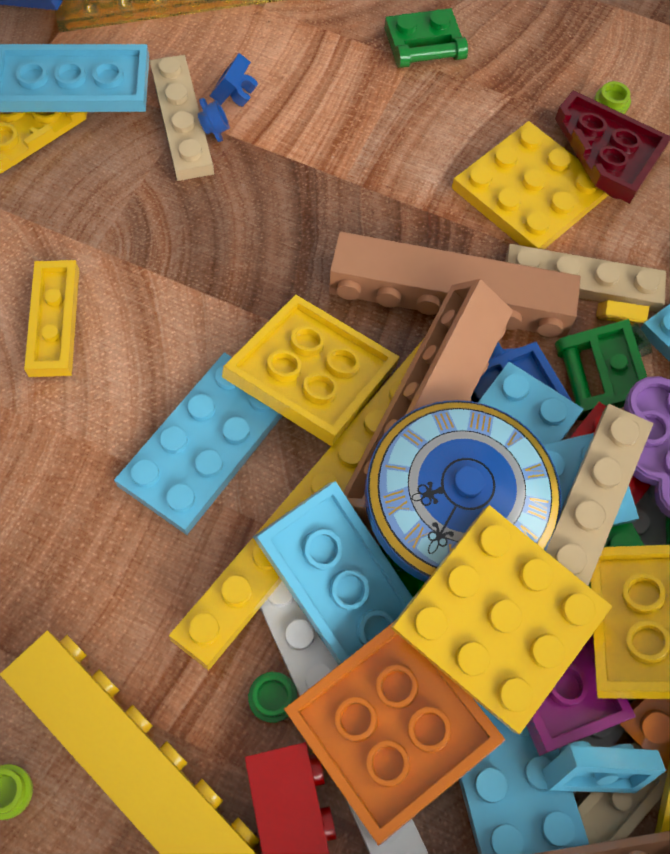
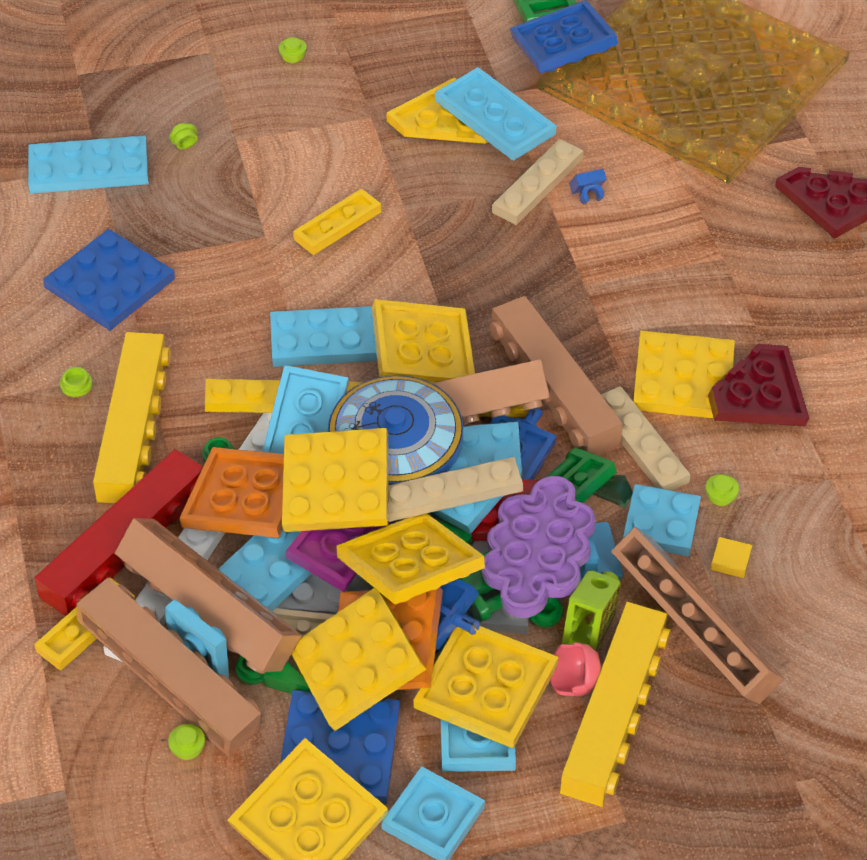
camera: 55 degrees right, 15 degrees down
blue plate [198,98,230,142] -> none
green plate [384,8,468,68] -> none
medium azure plate [542,741,666,793] -> none
lime plate [594,81,631,114] -> none
yellow tile [596,300,650,325] -> none

